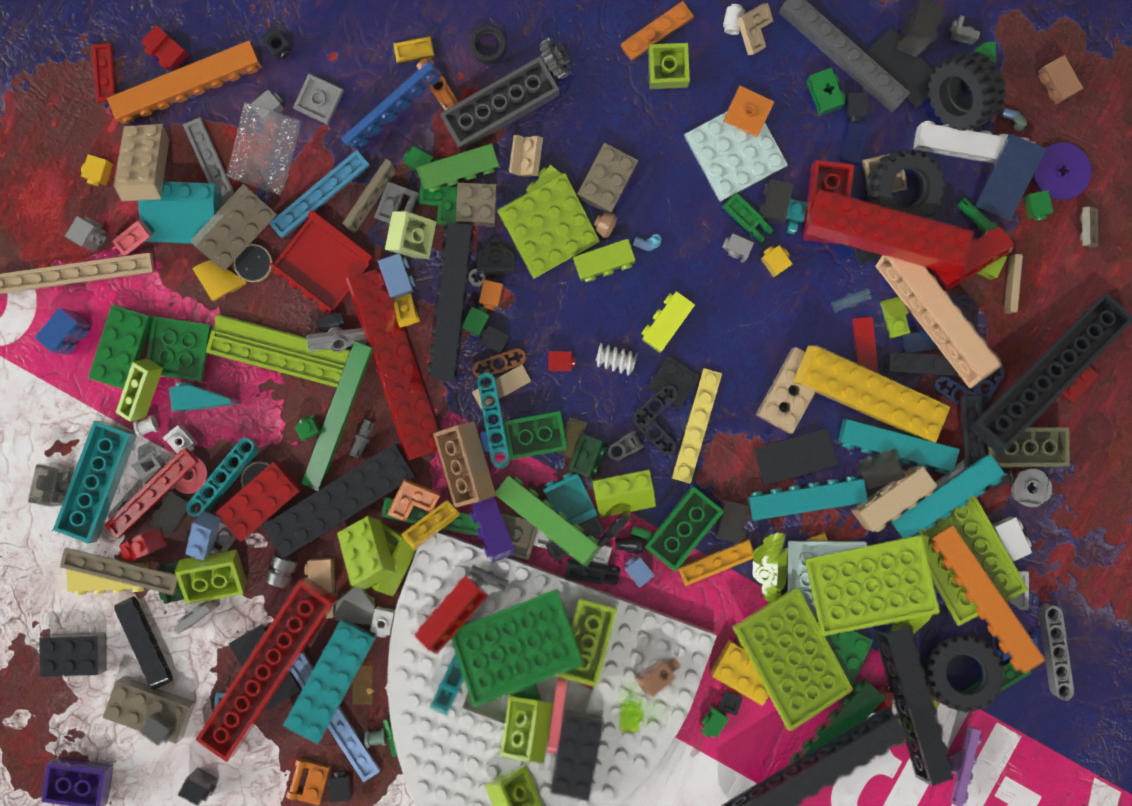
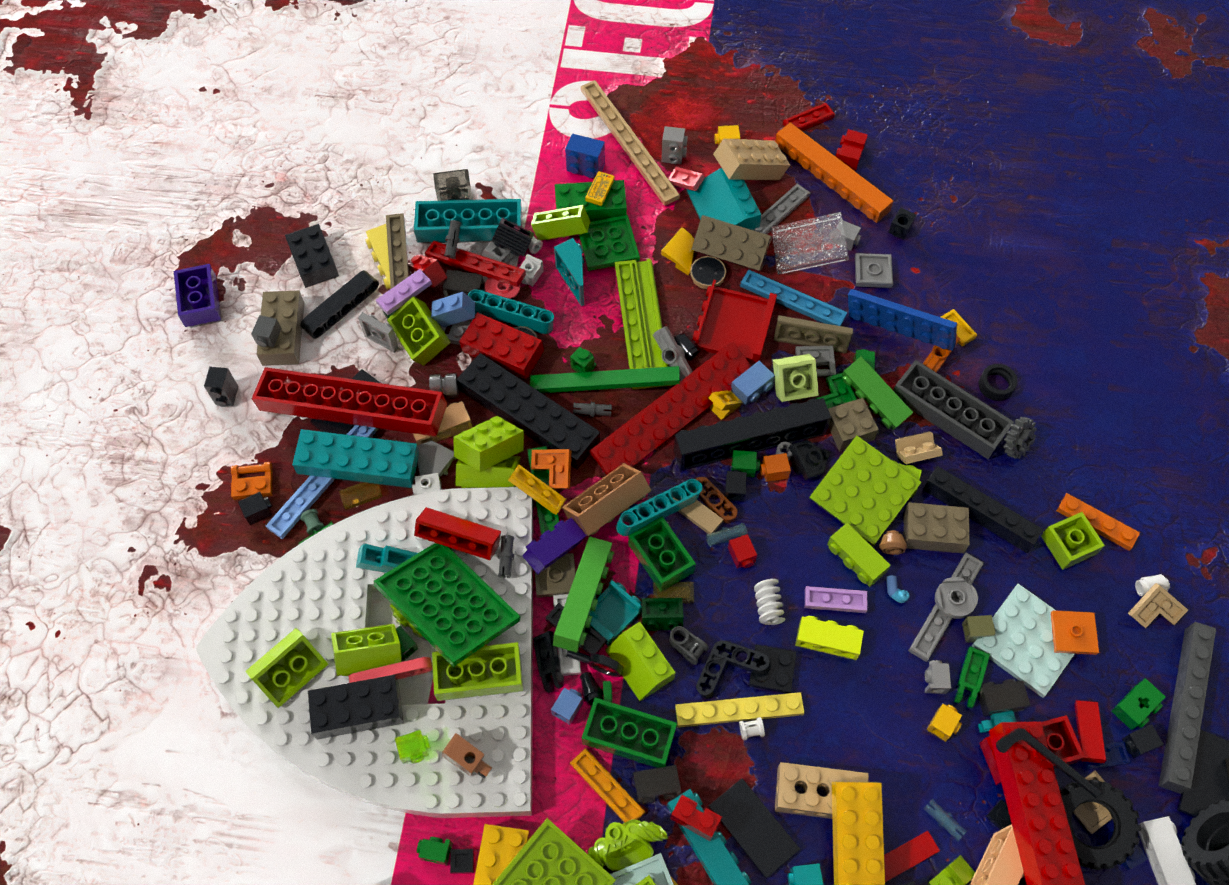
camera: 70 degrees right, 25 degrees down
none -> lavender plate [376,269,432,315]
none -> dark grey pin [444,220,461,258]
none -> black brick [491,218,534,257]
none -> yellow tile [585,171,615,206]
none -> red brick [670,795,722,841]
none -> clear light blue pin [706,523,747,546]
none -> white bush [739,717,765,741]
none -> lavender plate [804,586,867,613]
none -> light grey tile [908,553,984,662]
none -> black brick [923,466,1043,553]
none -> light grey plate [935,577,978,619]
none -> olive panel [962,615,995,643]
none -> black piece [996,728,1101,798]
none -> red tile [1074,700,1106,763]

